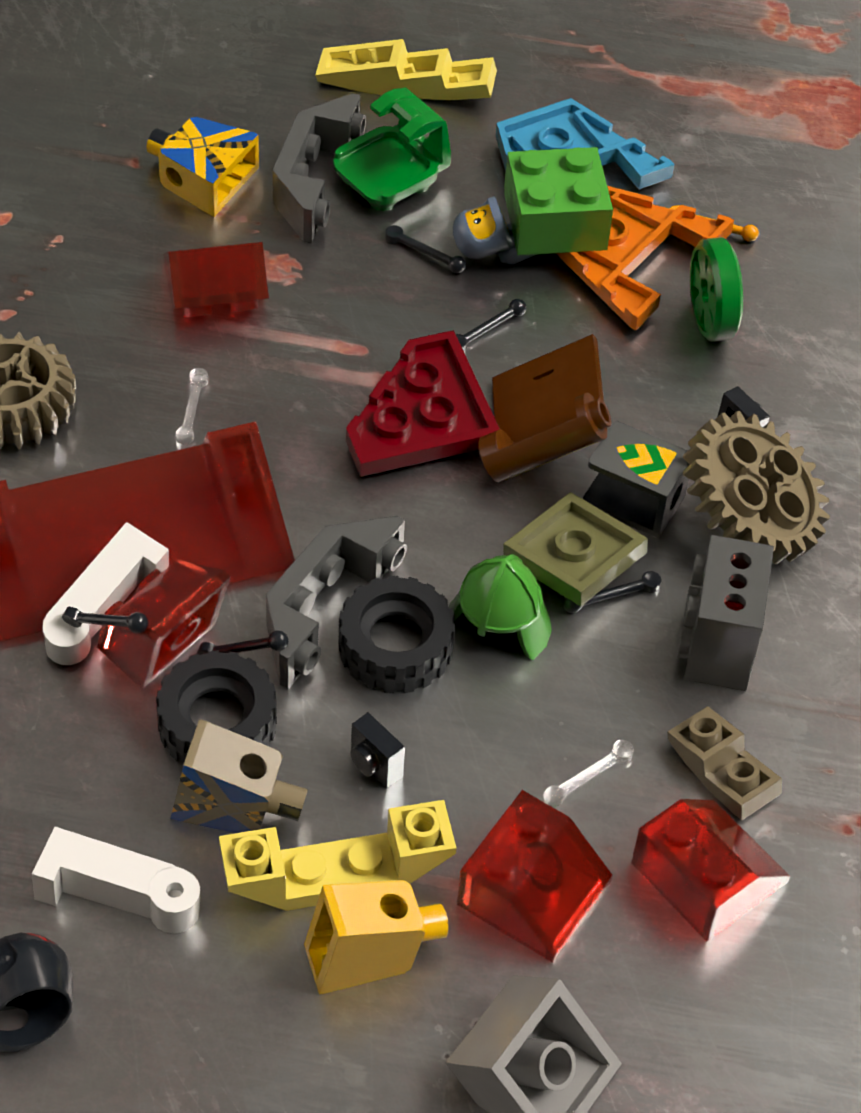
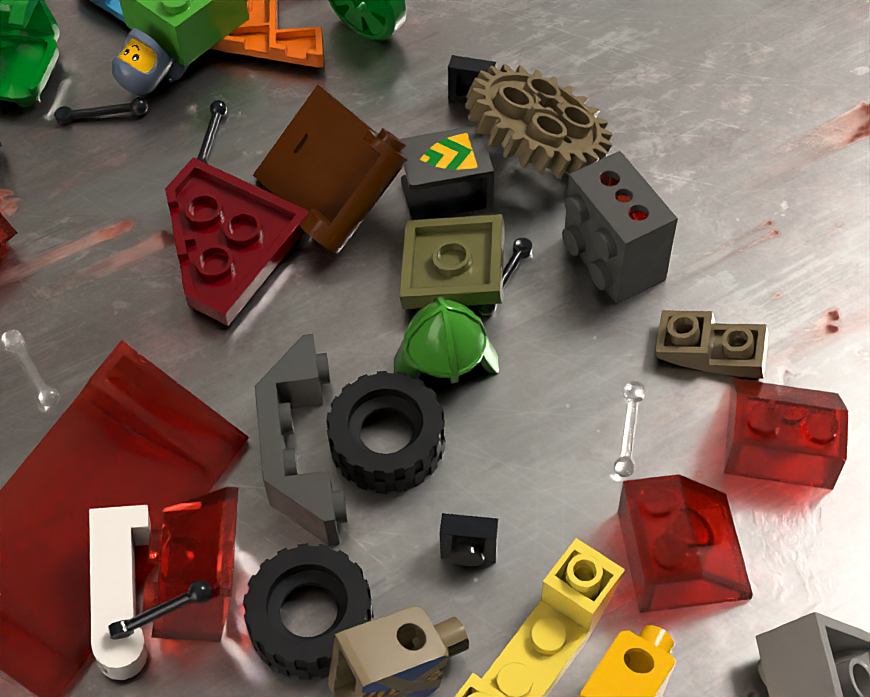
camera: 35 degrees left, 5 degrees up
black hinge [197,630,289,655] -> none

